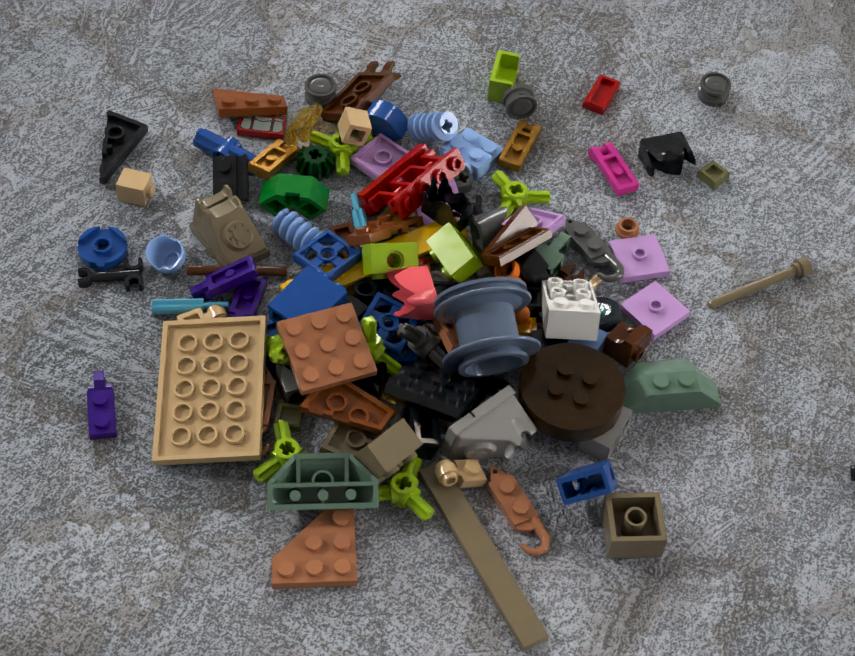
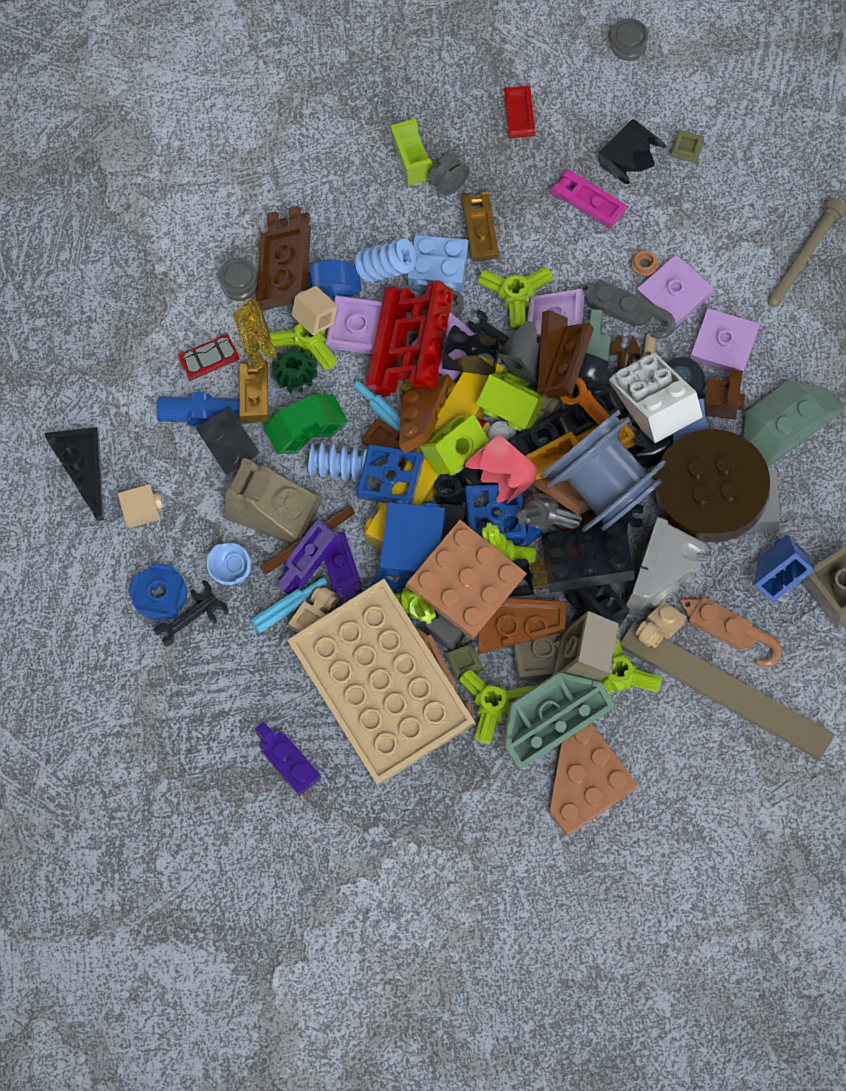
camera: 20 degrees left, 15 degrees up
dark orange wing [212,88,288,118] -> none

